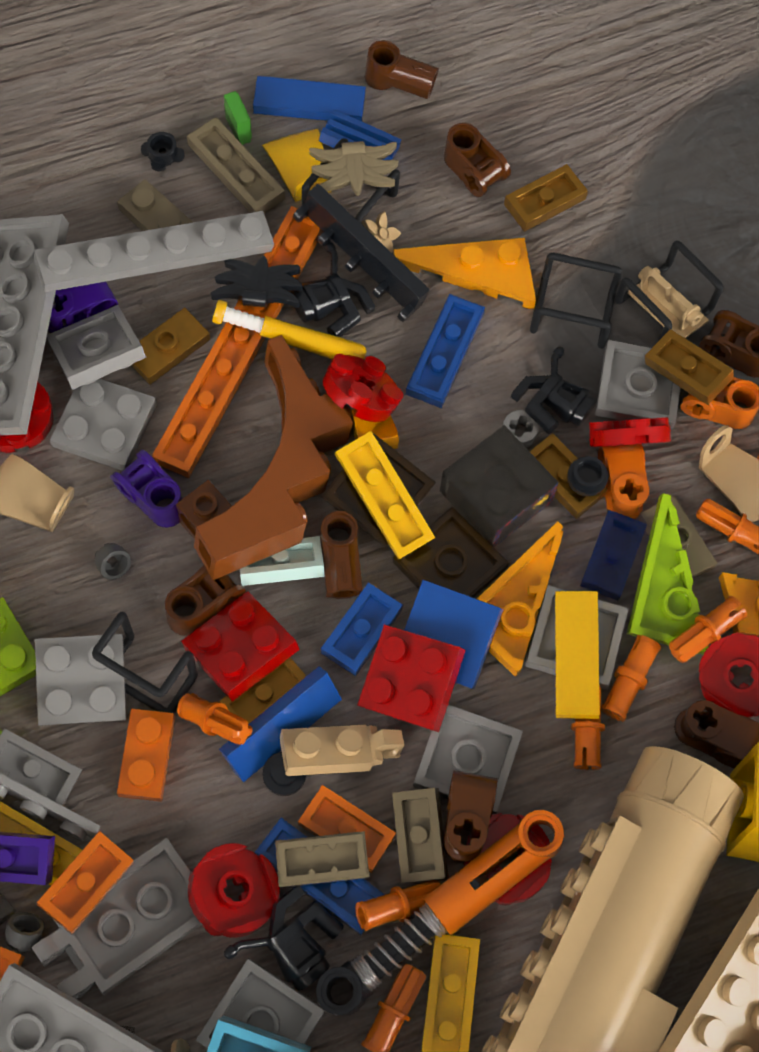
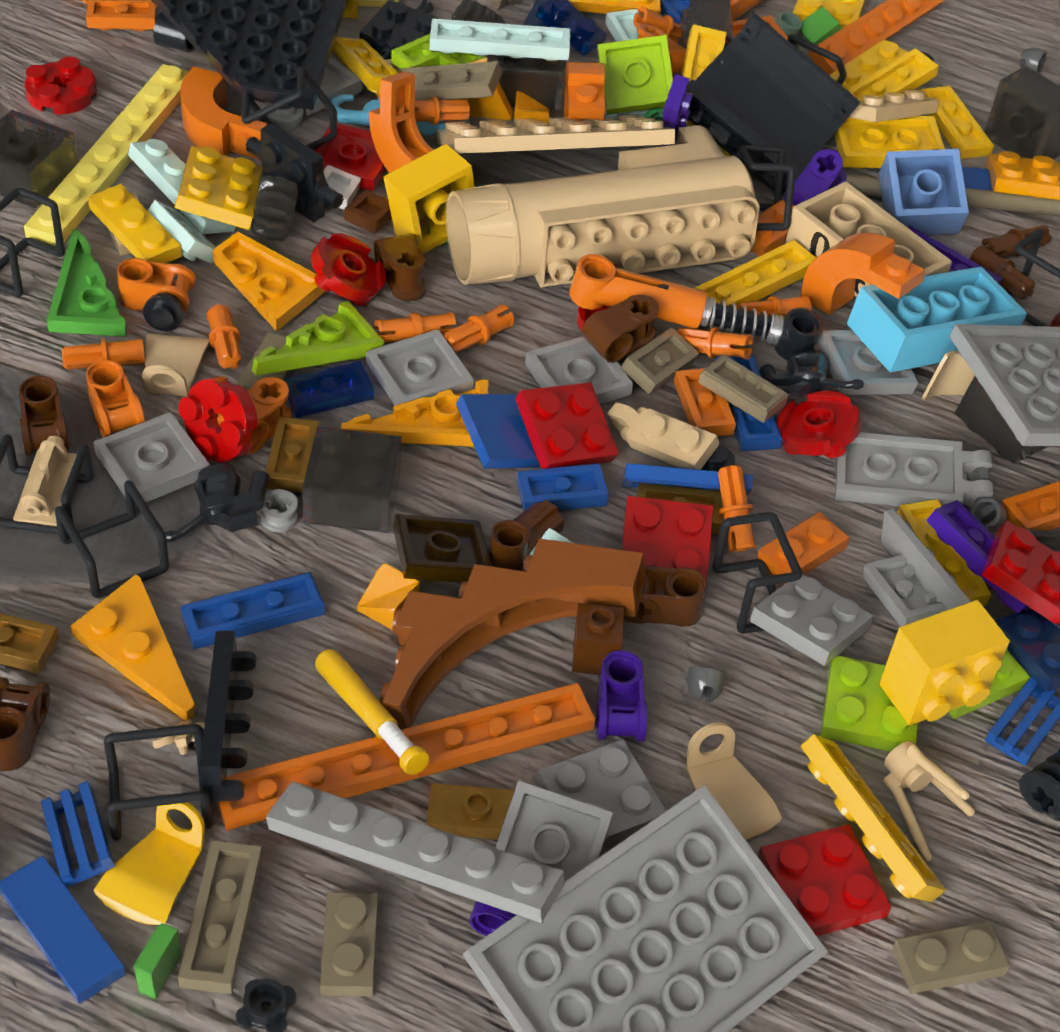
camera: 135 degrees left, 20 degrees down
orange plate [36,831,134,935] -> none
black piece [211,256,303,308] -> none
black piece [291,241,376,337] -> none
dark tan piece [309,141,399,196] -> none
red plate [323,354,404,422] -> none
yellow plate [334,431,435,560] -> none
dark brown tile [393,506,509,598] -> none
yellow tile [555,591,600,719] -> none
black plate [567,456,609,496] -> none
pearl gold plate [645,329,734,405] -> none
orange axle [669,596,747,663] -> none

